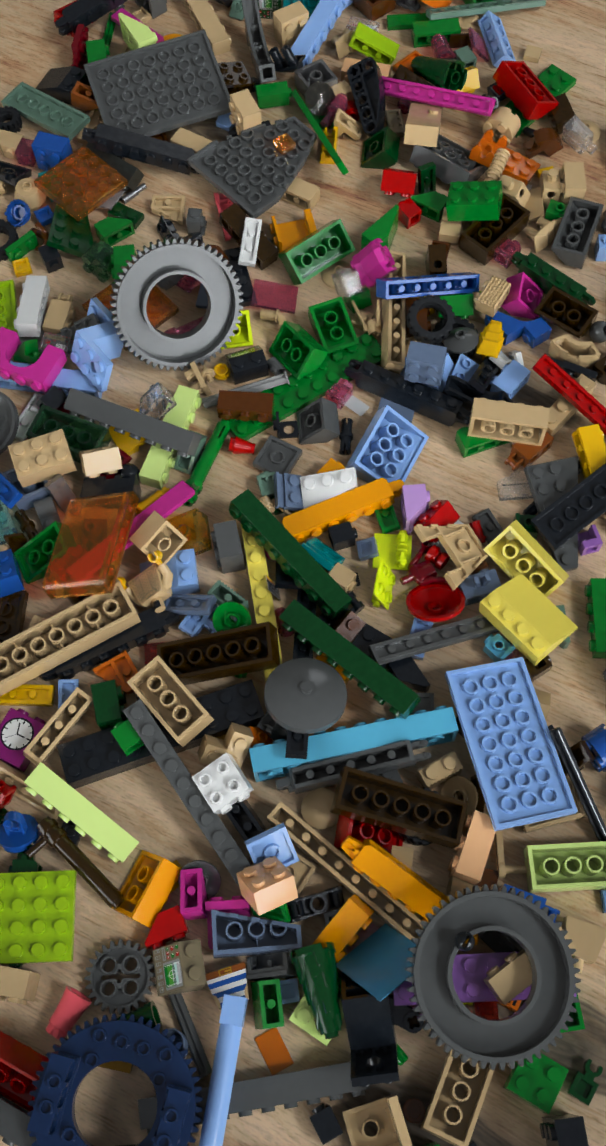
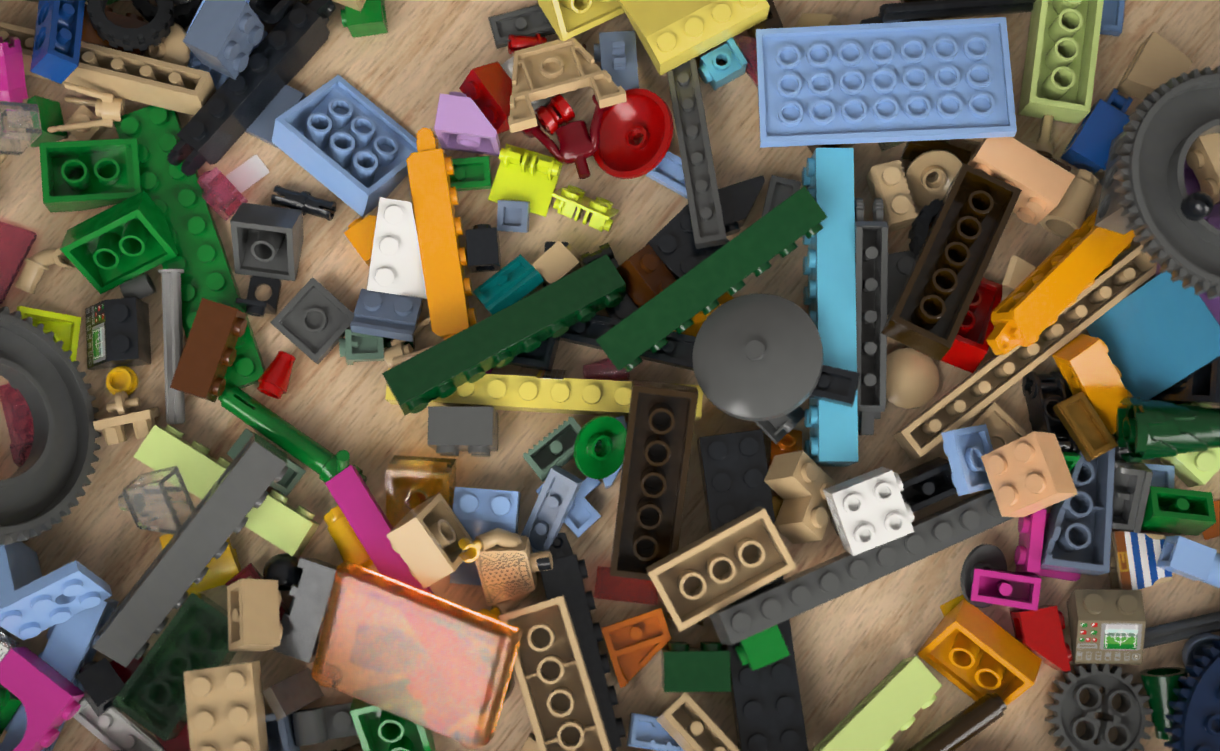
camera: 80 degrees left, 15 degrees up
none -> pearl gold tile [1053,391,1118,462]

